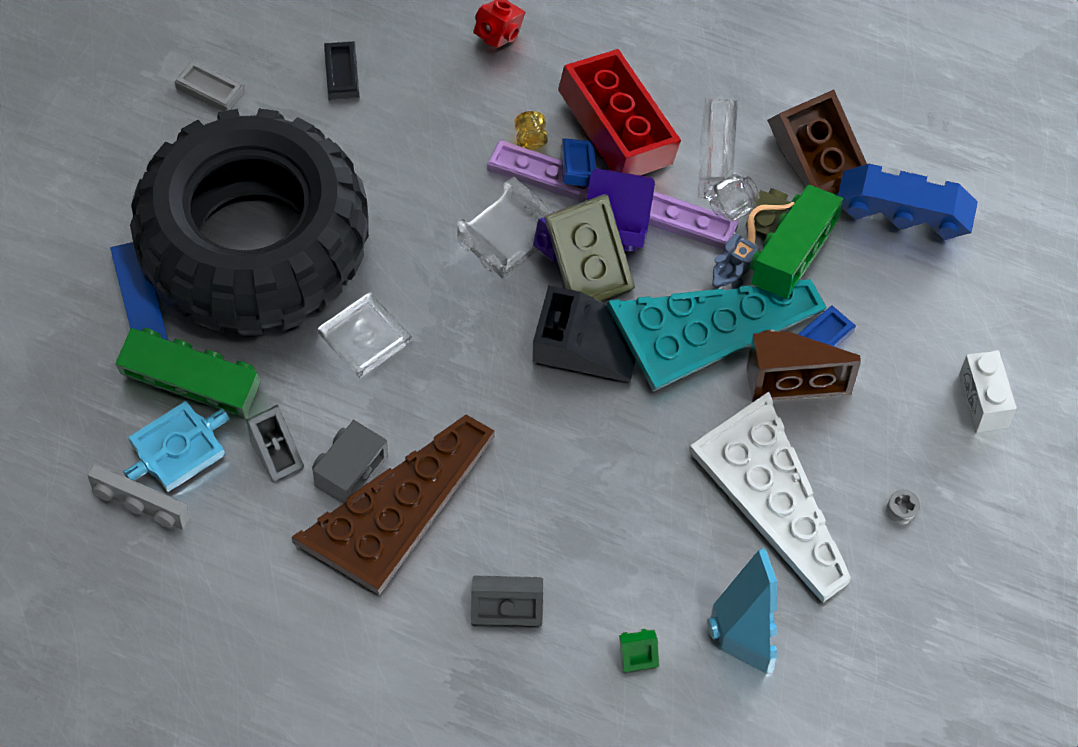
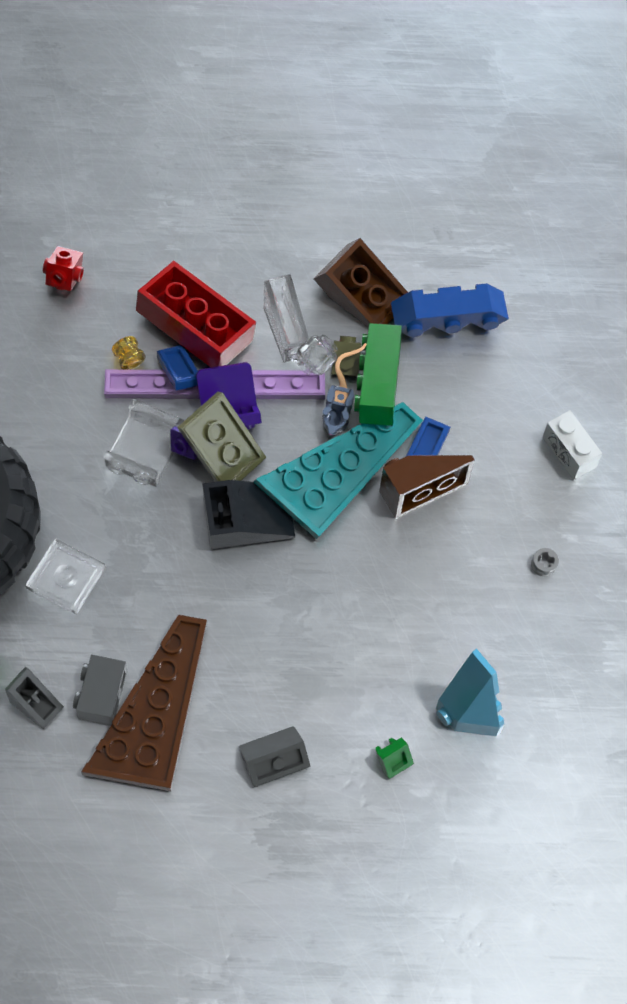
camera: 25 degrees left, 5 degrees up
white wing [689,392,851,603] -> none

